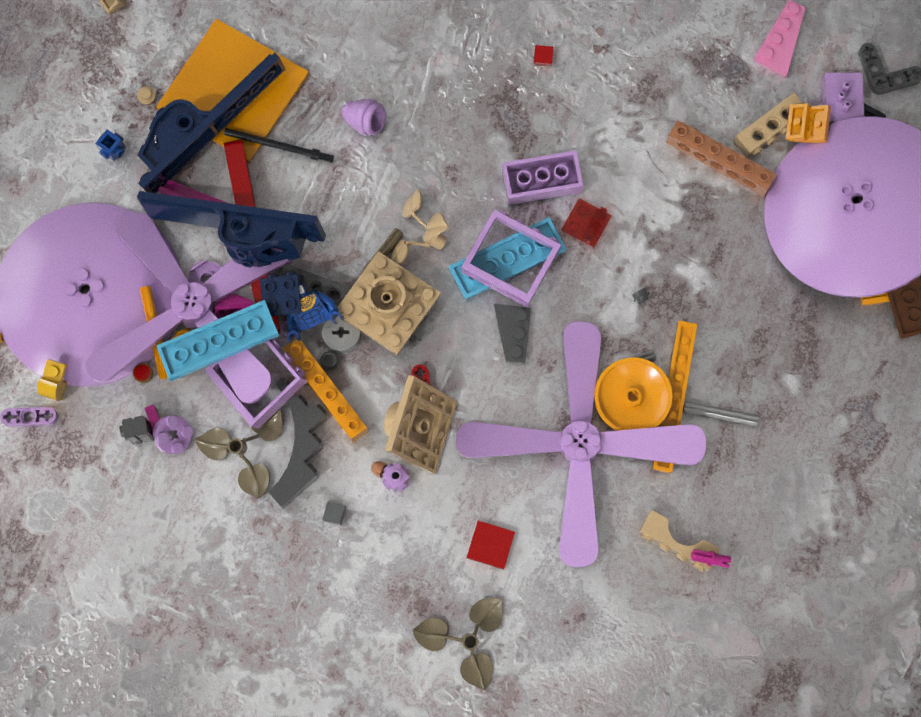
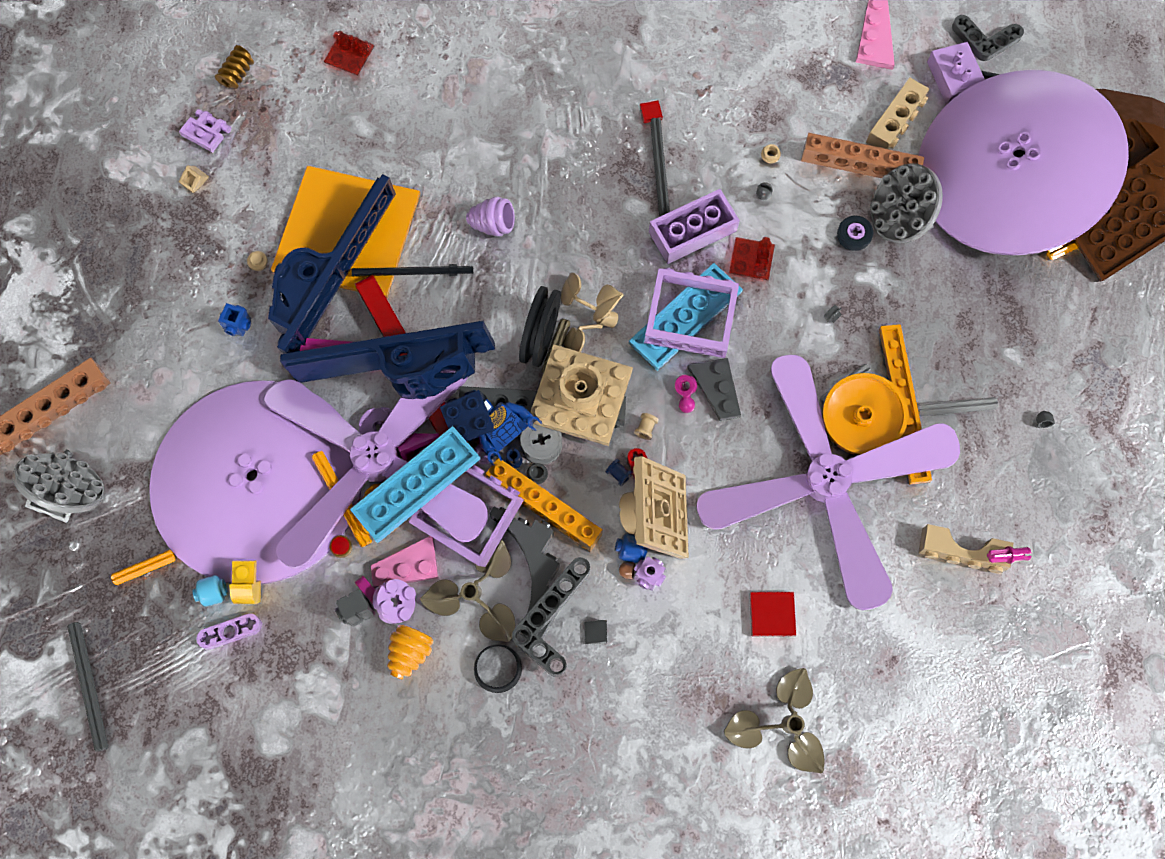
camera: 20 degrees left, 5 degrees down
light orange slope [786,103,831,143] -> none
none -> medium azure head [192,575,228,607]
none -> bright pink wing [371,536,438,588]
none -> light orange piece [387,625,433,680]
none -> black tyre [474,644,522,693]
none -> dark blue pin [506,449,523,469]
none -> dark grey beam [512,557,590,678]
none -> black tyre [519,286,561,367]
none -> dark blue bush [605,458,633,486]
none -> blue head [615,533,648,563]
none -> tan bush [634,413,659,440]
none -> dark grey axle [650,118,670,217]
none -> dark pink plate [675,375,697,413]
none -> dark grey hinge [756,182,773,200]
none -> tan plate [761,144,781,164]
none -> black bush [837,216,874,251]
none -> light grey bracket [870,163,943,243]
none -> dark grey hinge [1036,411,1055,428]

